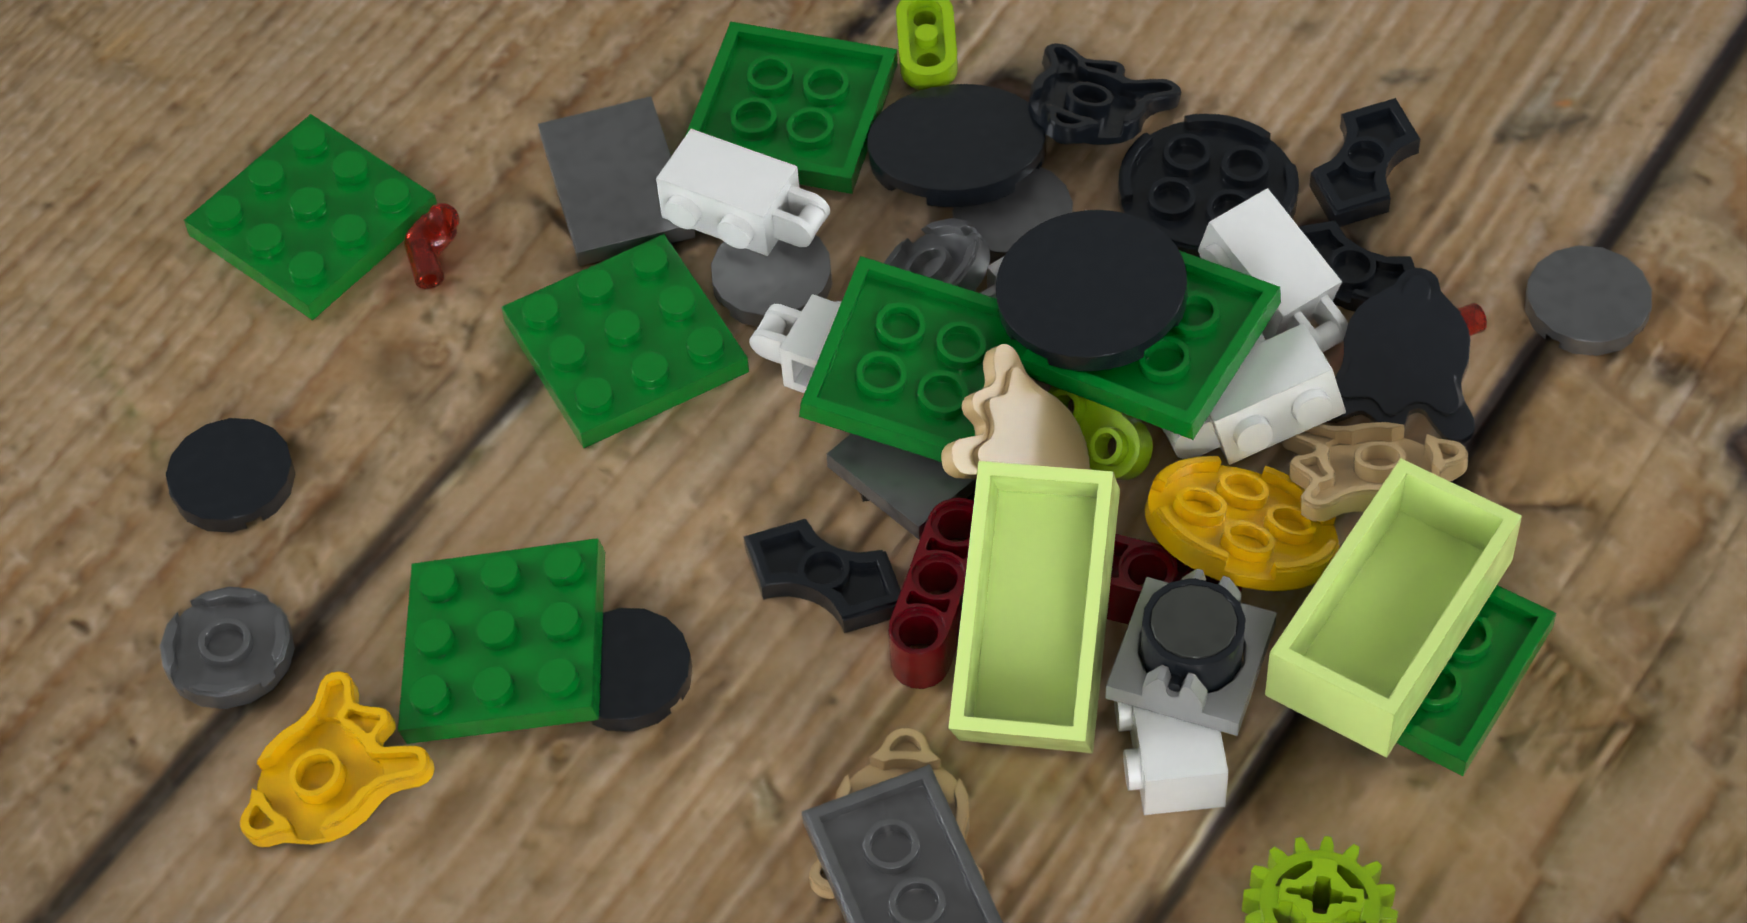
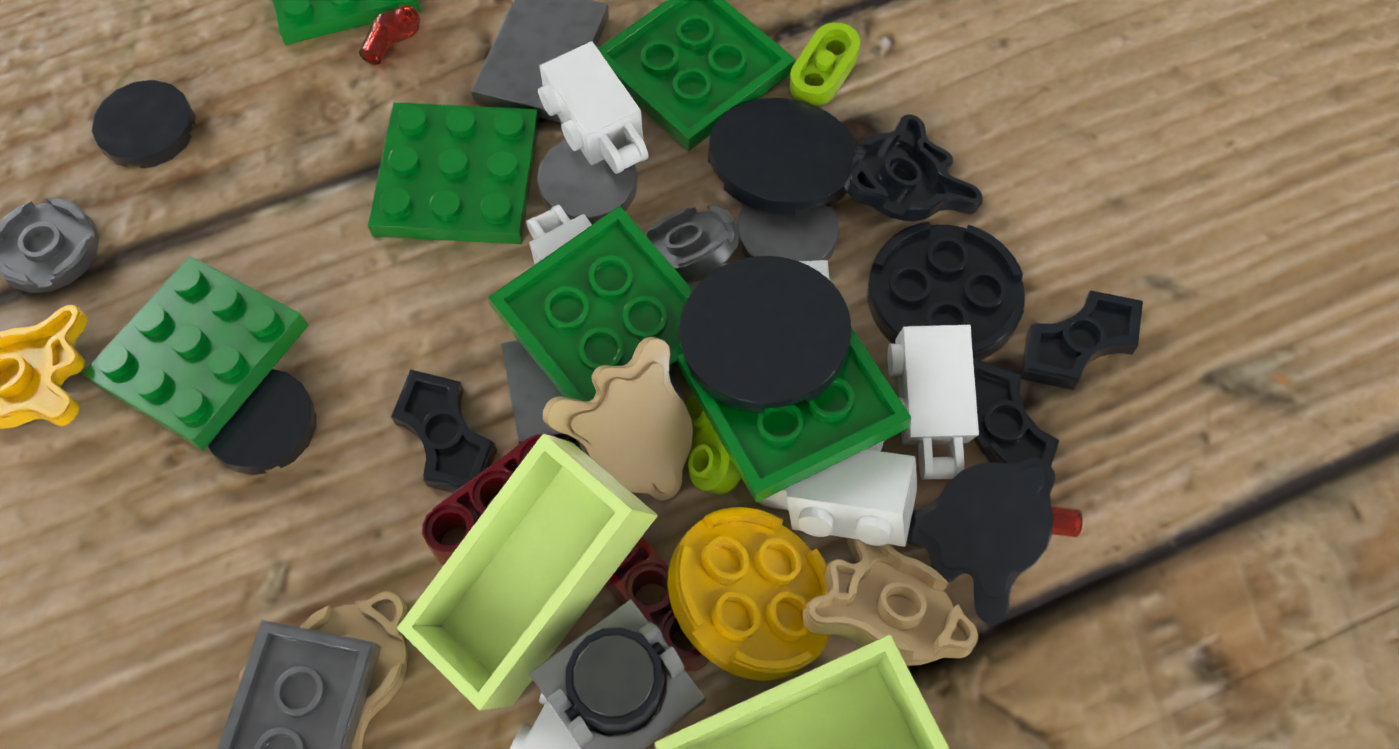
camera: 30 degrees right, 10 degrees up
flat silver tile [1525,246,1652,356] -> none

